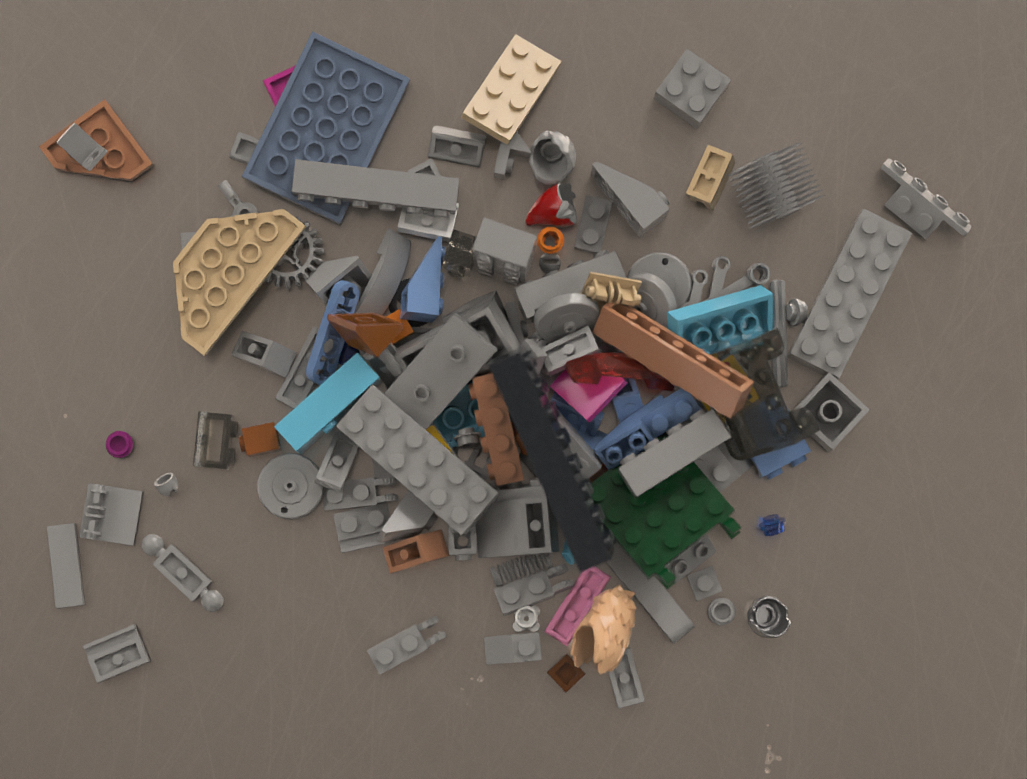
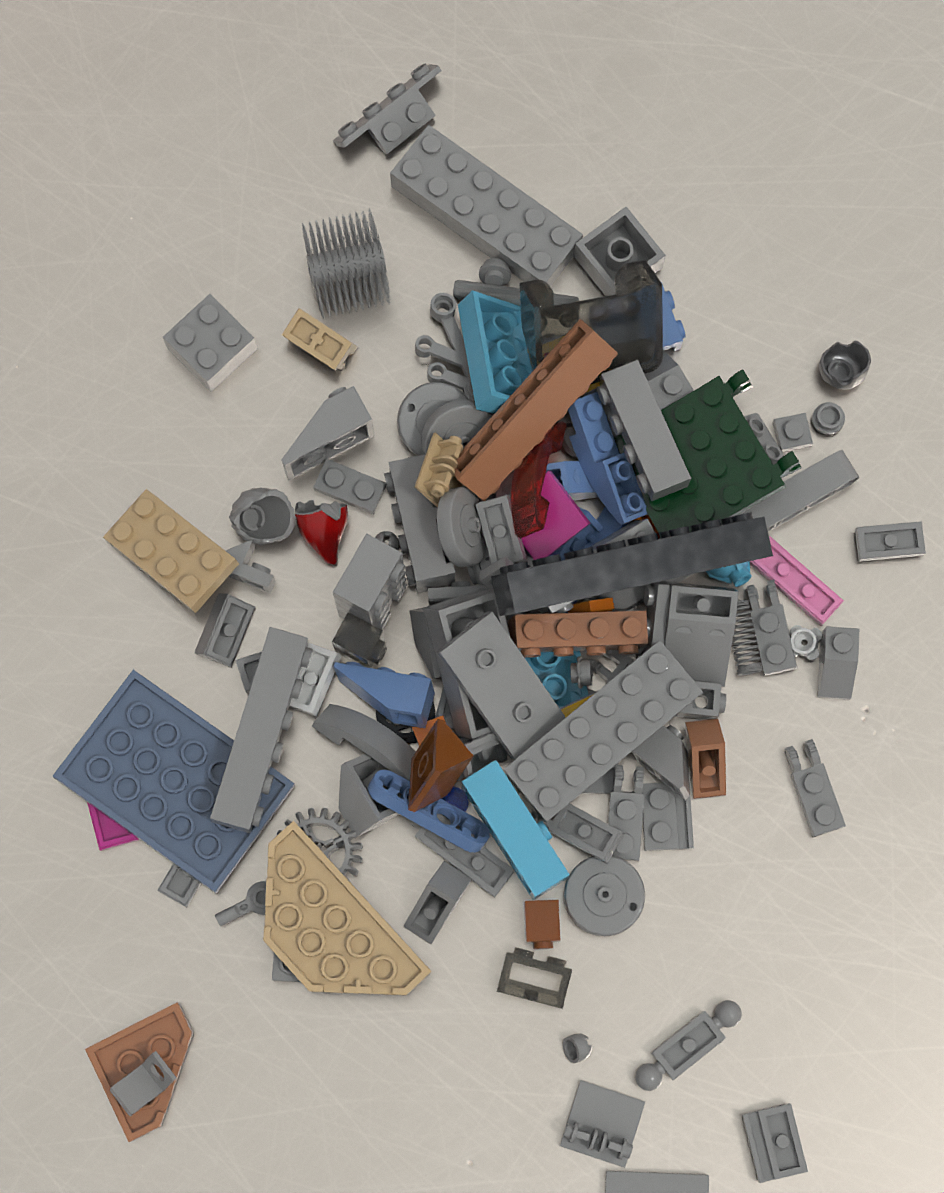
camera: 80 degrees left, 5 degrees down
magenta plate [106,431,133,458] -> none
orange cone [537,227,564,254] -> none
reddish brown plate [547,654,586,693] -> none
light nougat head [571,585,637,674] -> none
clear blue plate [759,514,786,536] -> none

